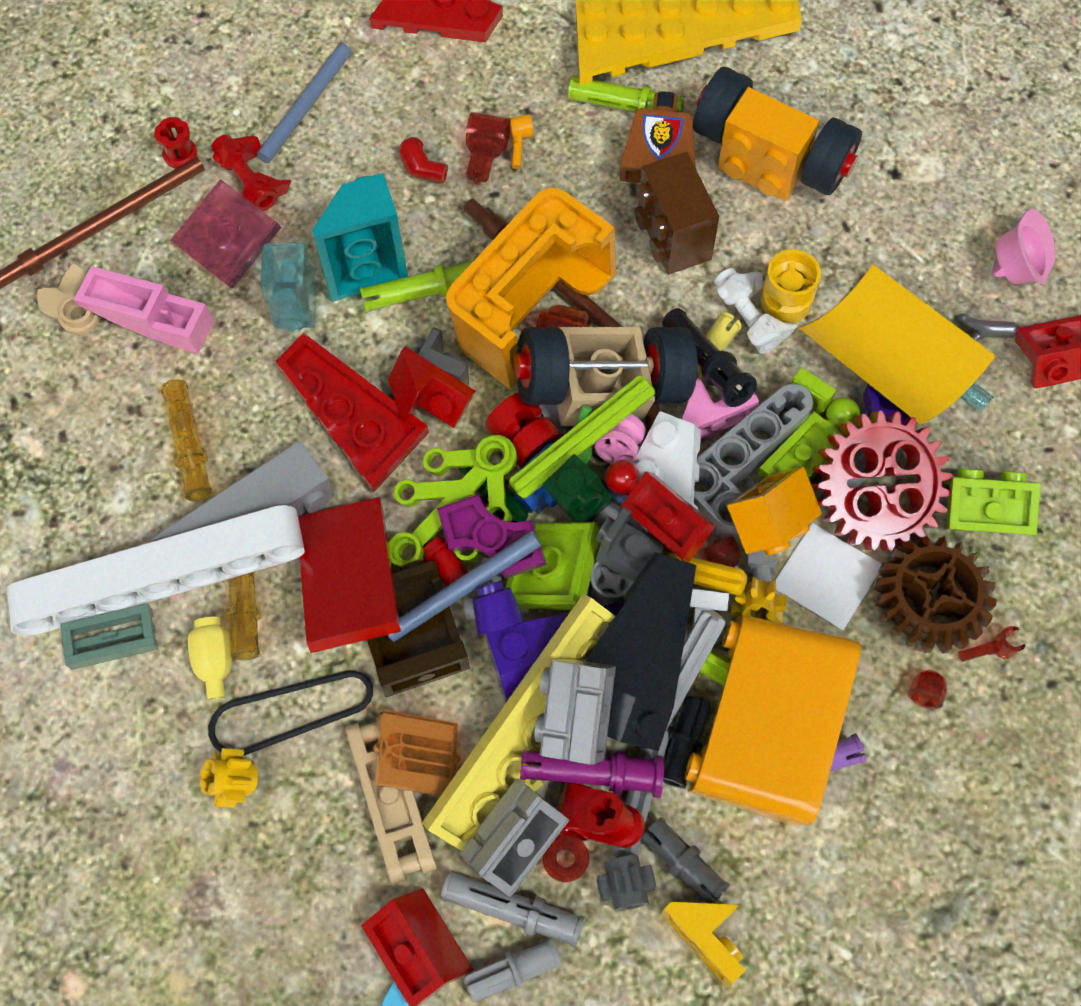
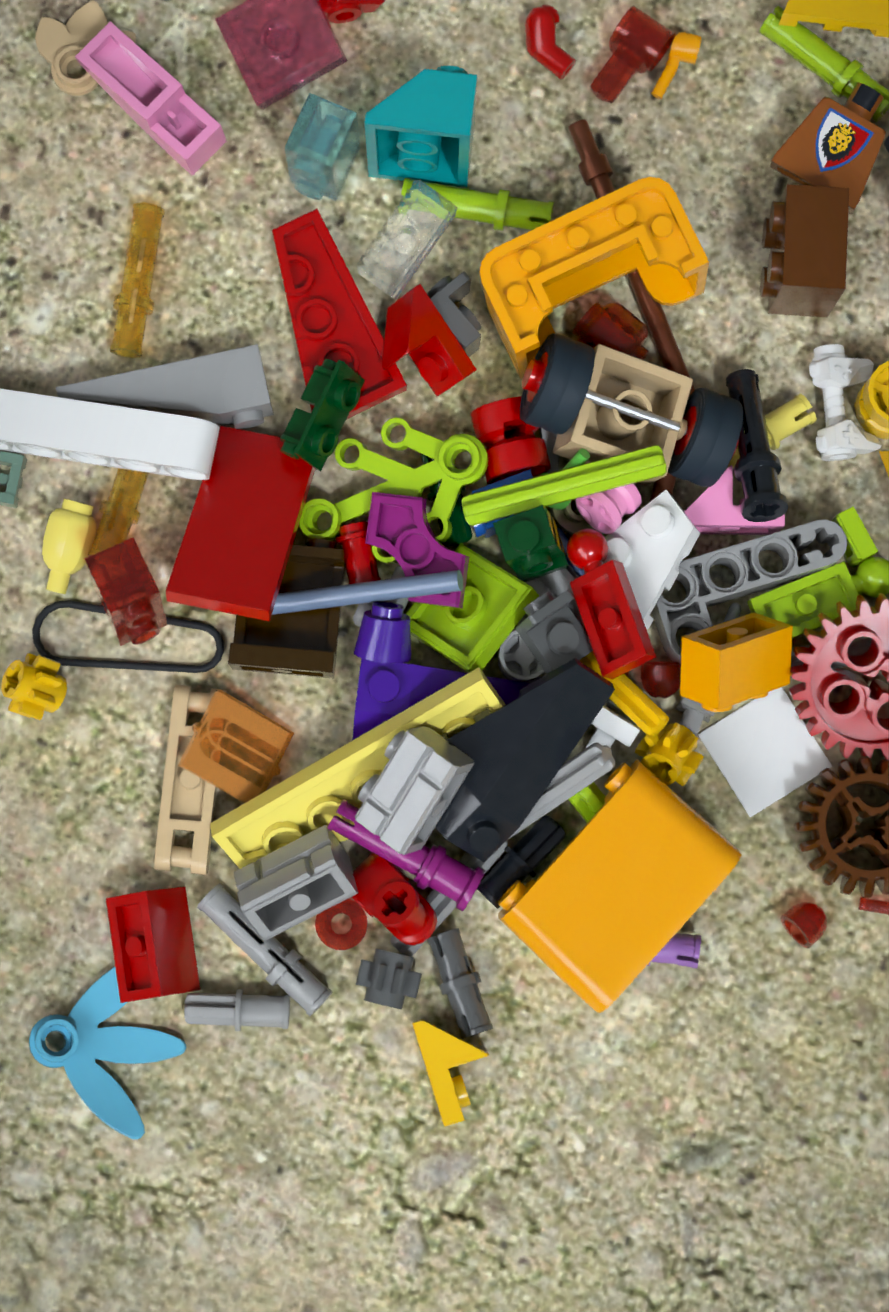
camera: 20 degrees right, 15 degrees up
none -> clear red brick [85,537,167,646]
none -> dark green hinge [280,358,365,472]
none -> clear brick [357,180,457,299]

